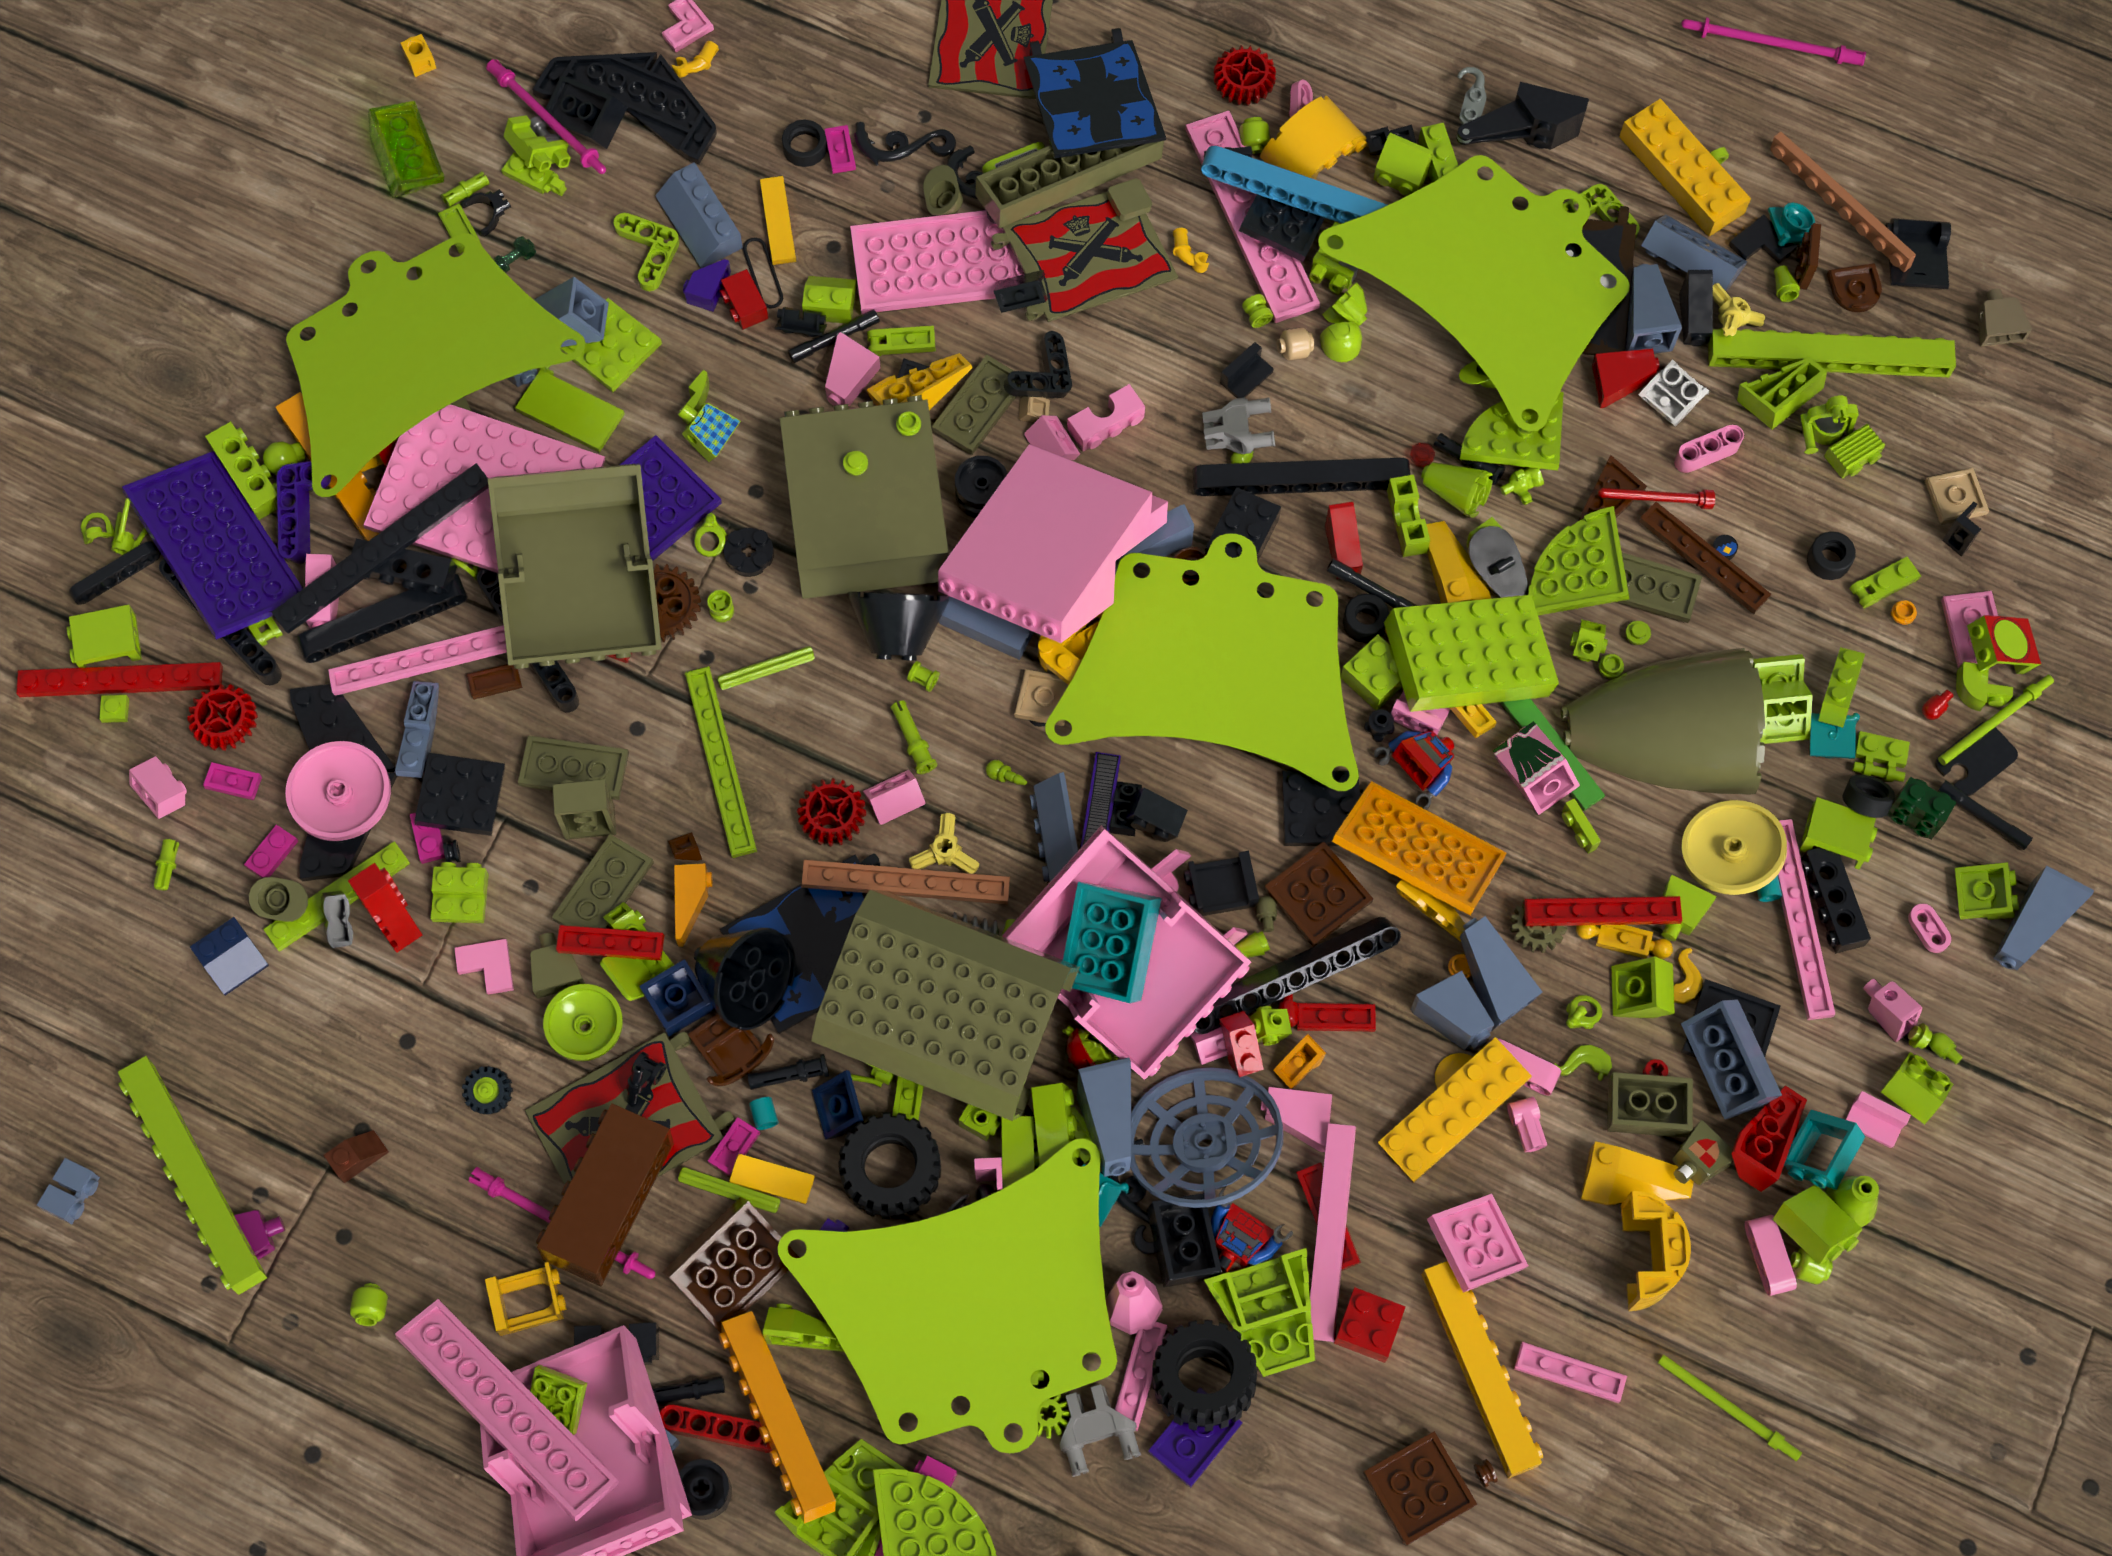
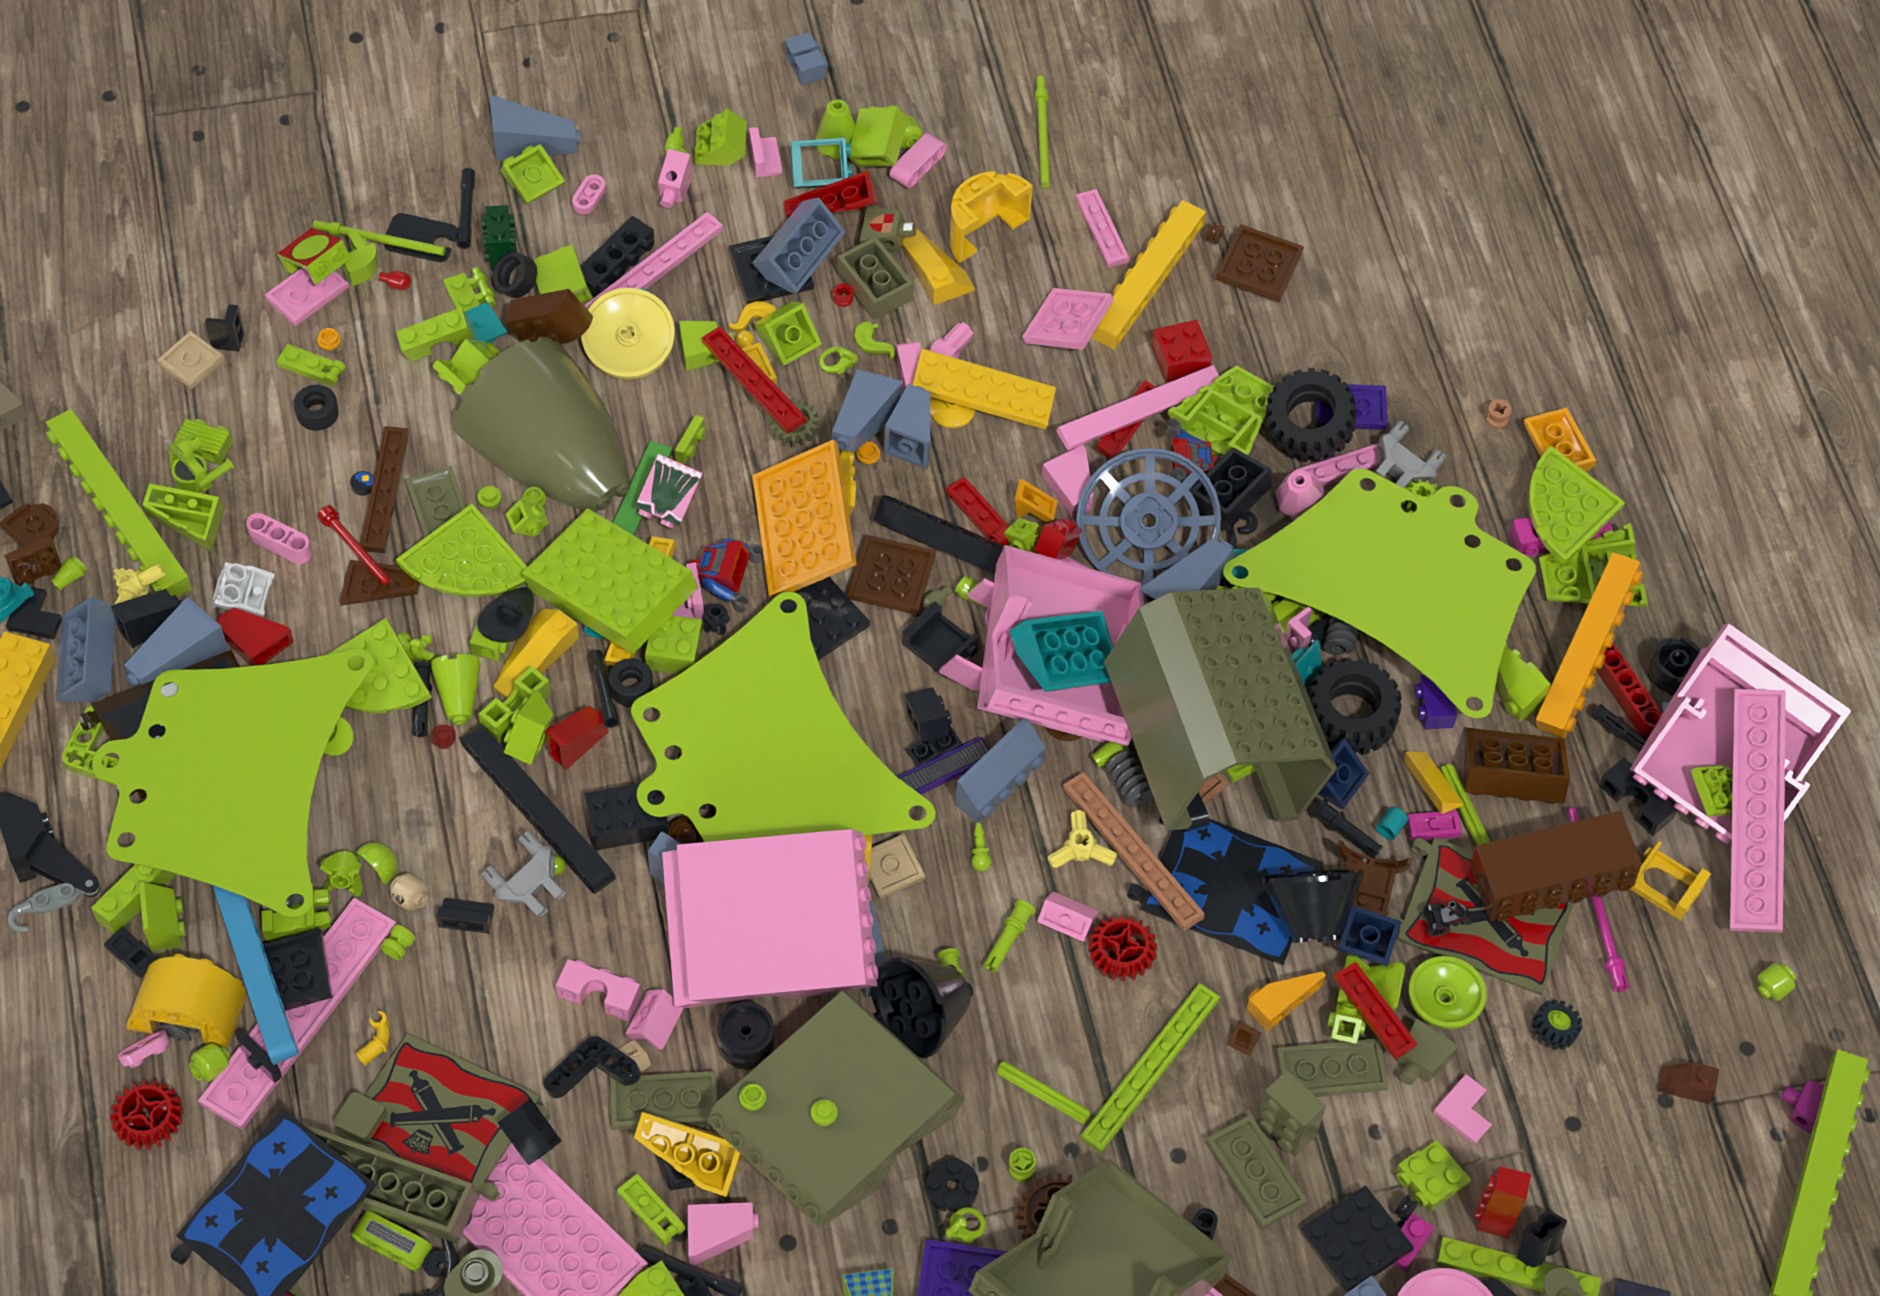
camera: 130 degrees left, 10 degrees down
none -> lime slope [504,690,554,765]
none -> reddish brown brick [505,289,593,344]
none -> sand blue piece [785,32,828,86]
none -> teal hat [1292,640,1323,691]

